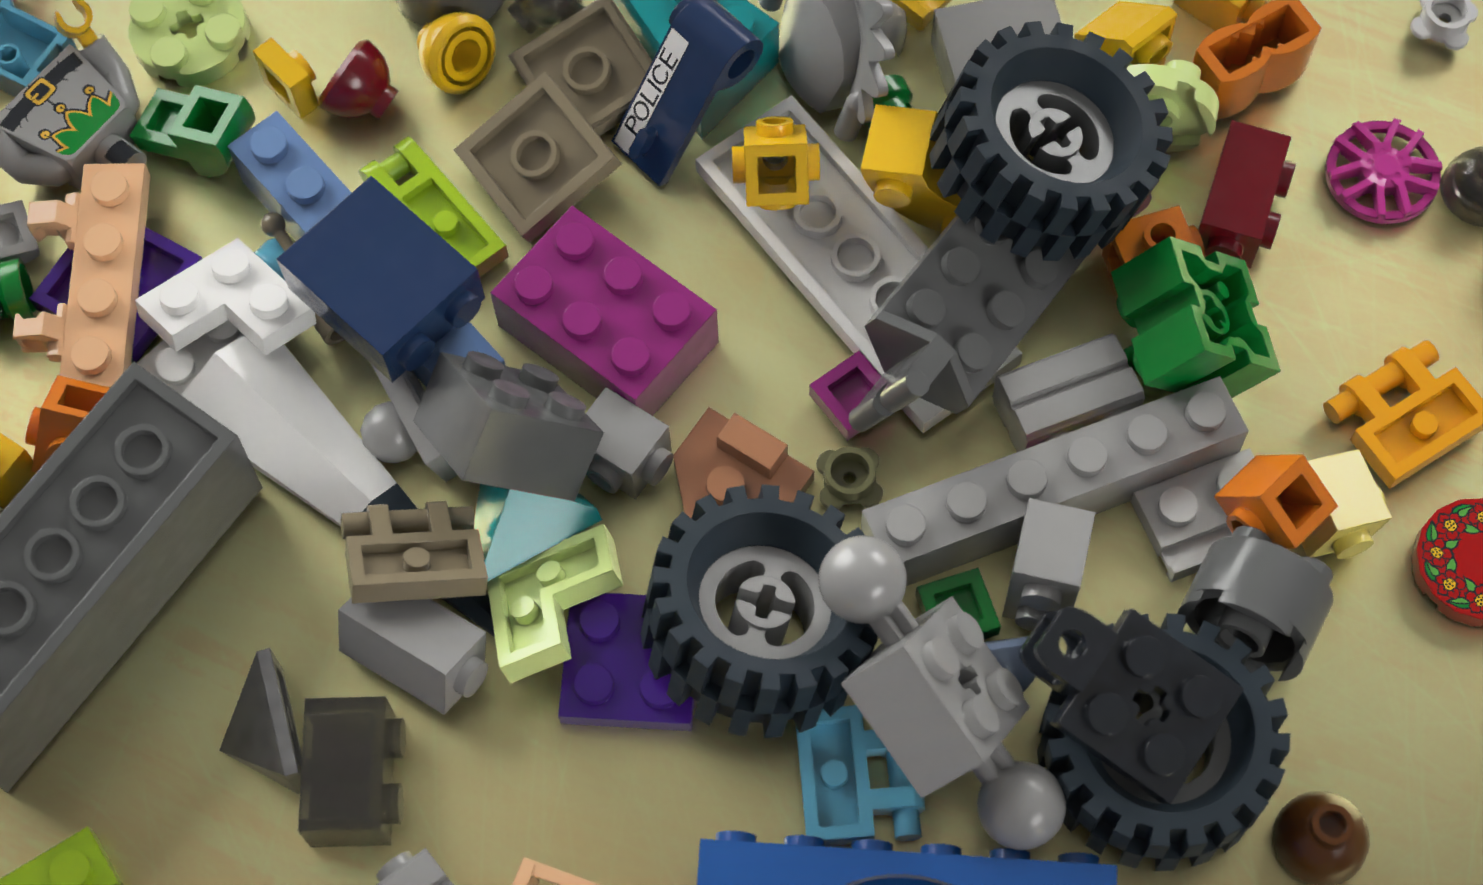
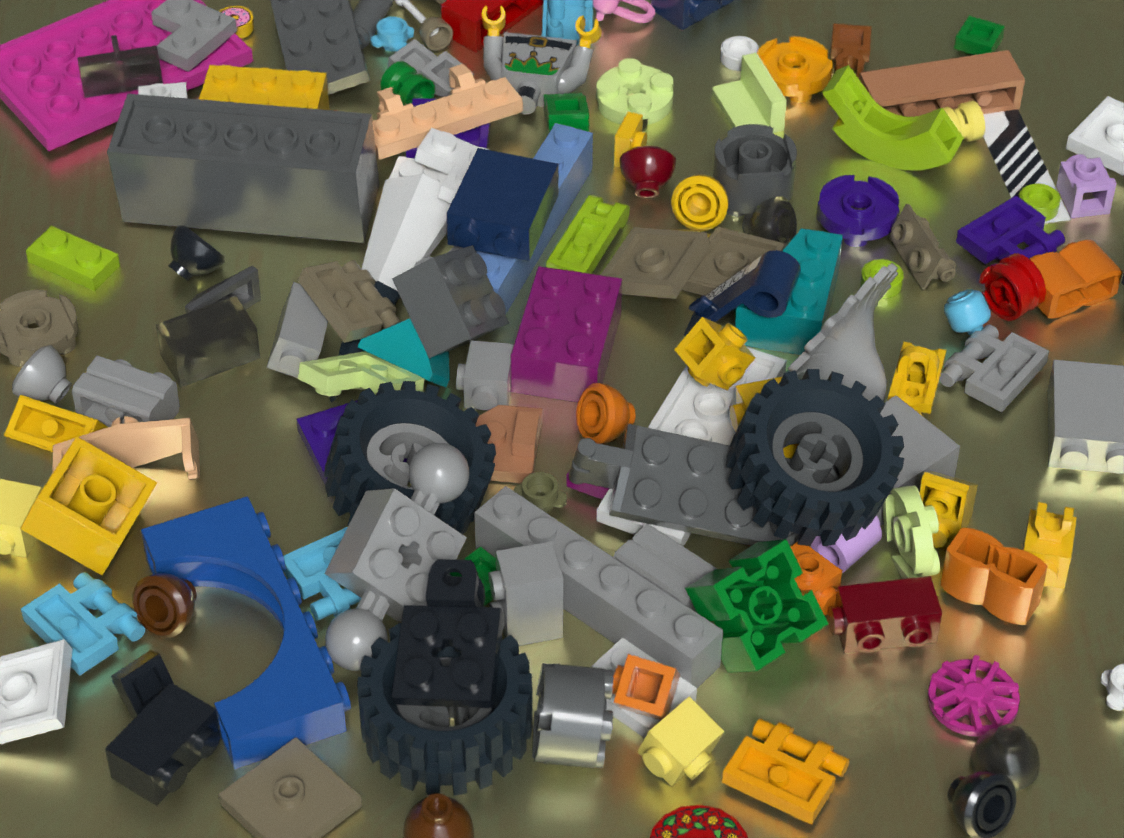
camera: 60 degrees right, 20 degrees down
none -> black brick [168,225,225,281]
none -> orange brick [576,383,636,444]

